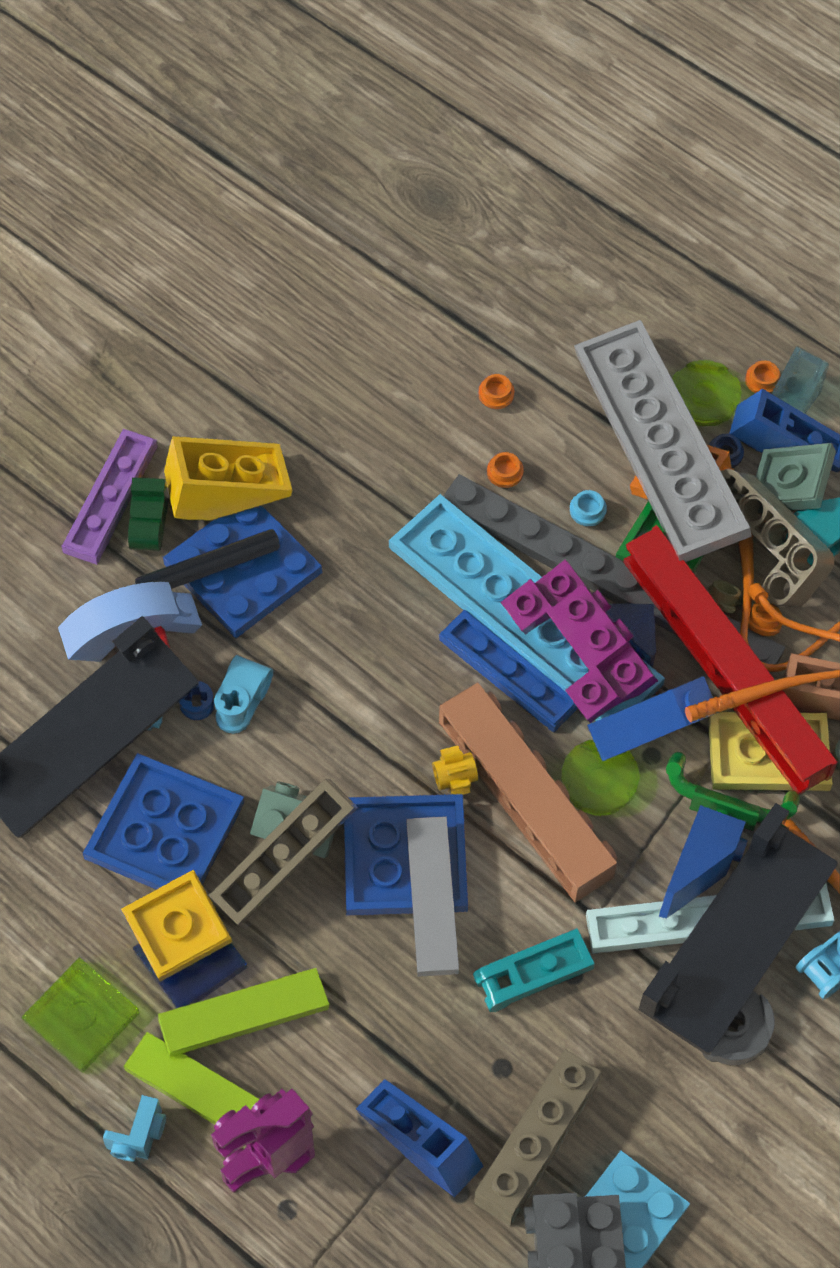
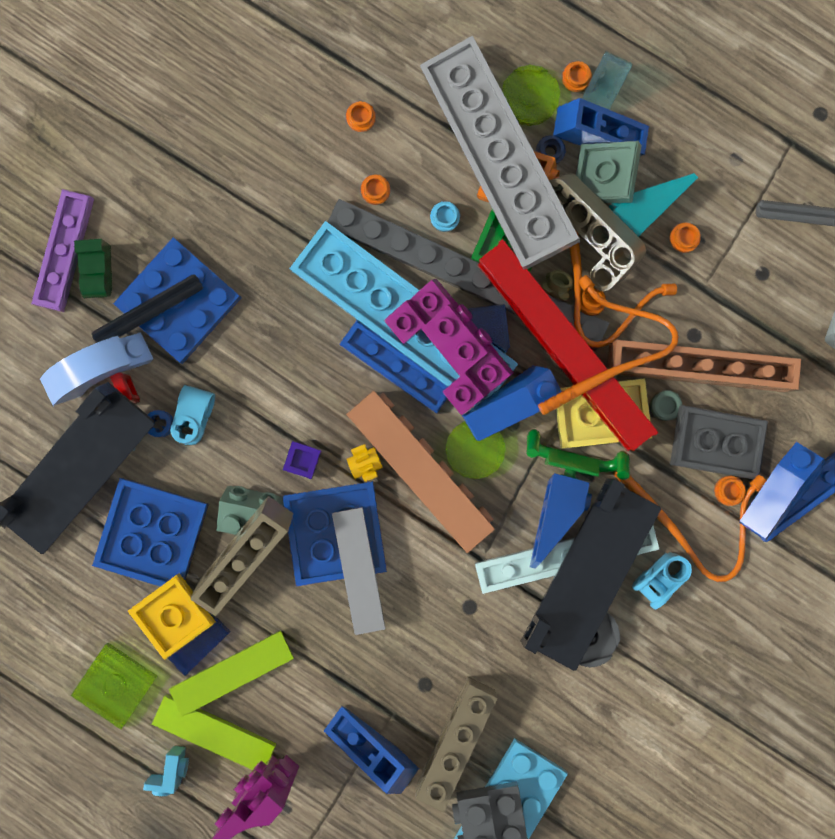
camera: 10 degrees left, 25 degrees up
yellow slope [164,436,293,520] -> none
teal plate [473,928,595,1012] -> none
none -> dark purple plate [283,441,322,479]

